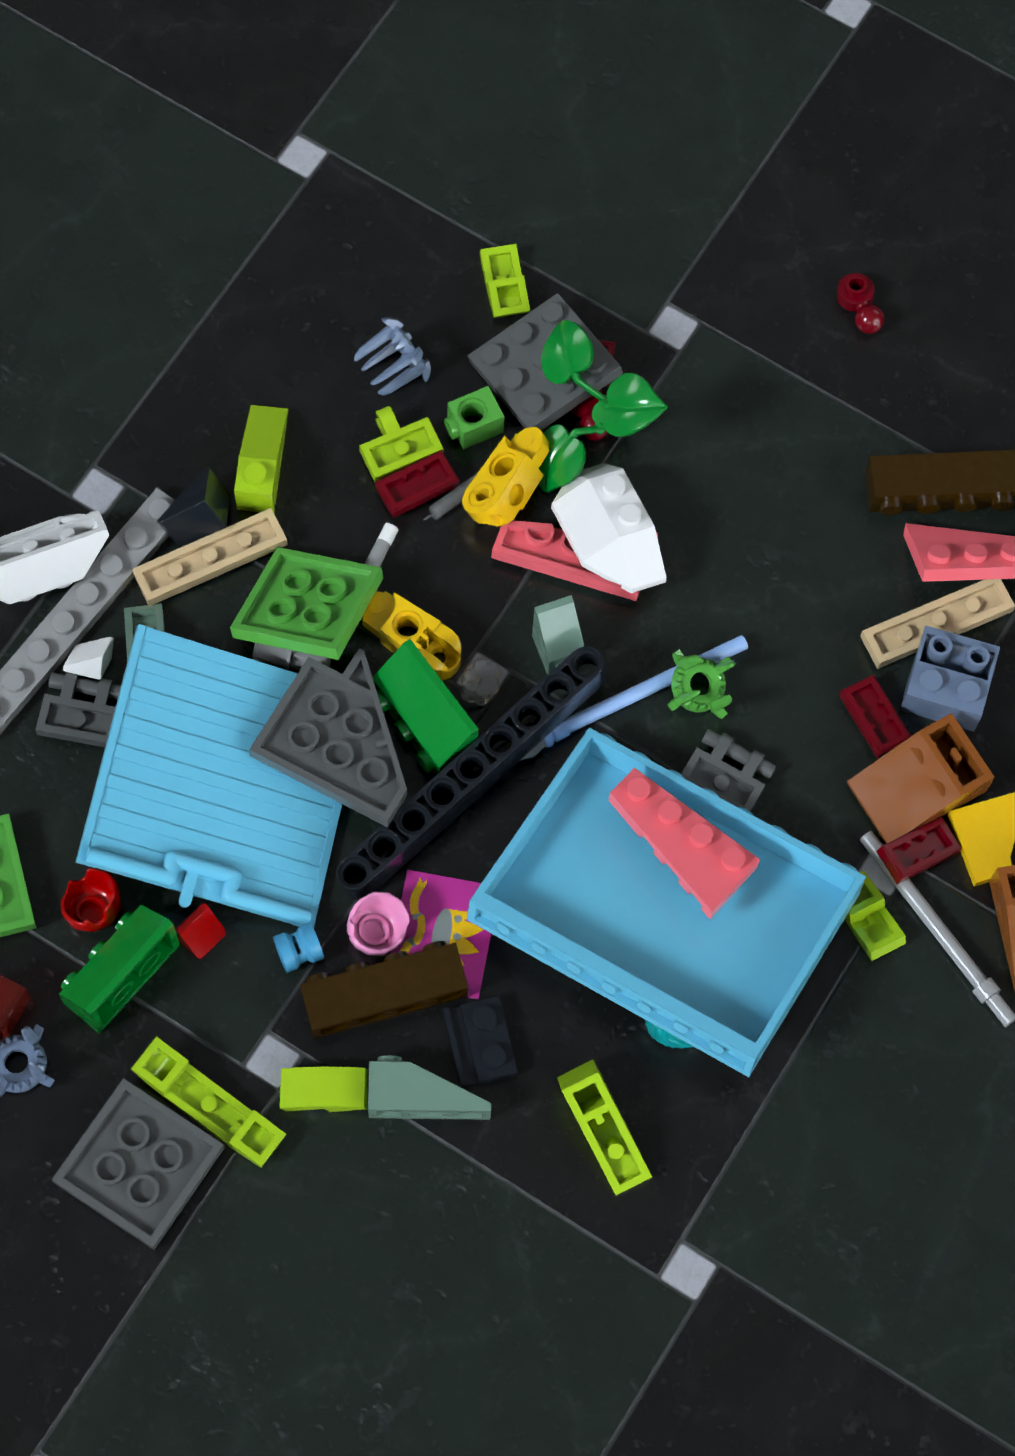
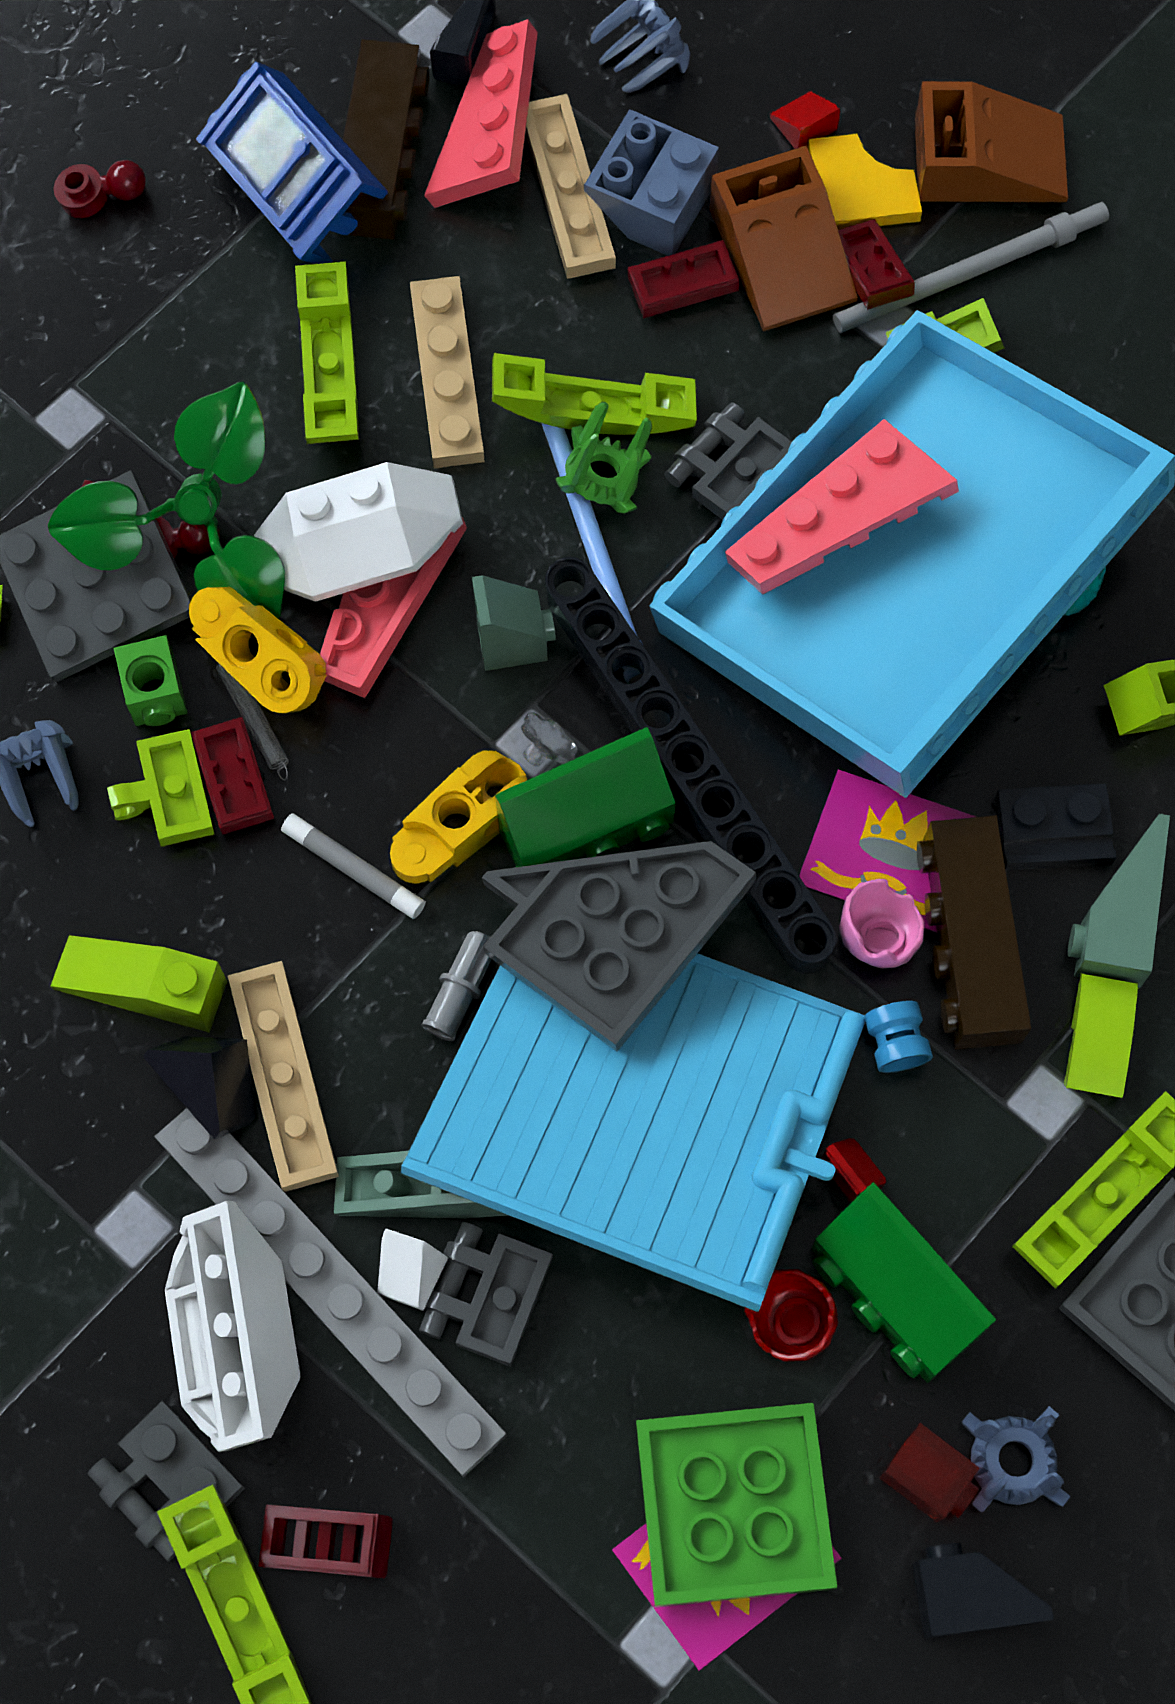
camera: 75 degrees left, 0 degrees up
bright green plate [230,547,383,660] -> none
none -> blue door [196,61,388,264]
none -> lime slope [295,262,359,444]
none -> tan plate [410,276,485,468]
none -> lime slope [492,353,697,435]

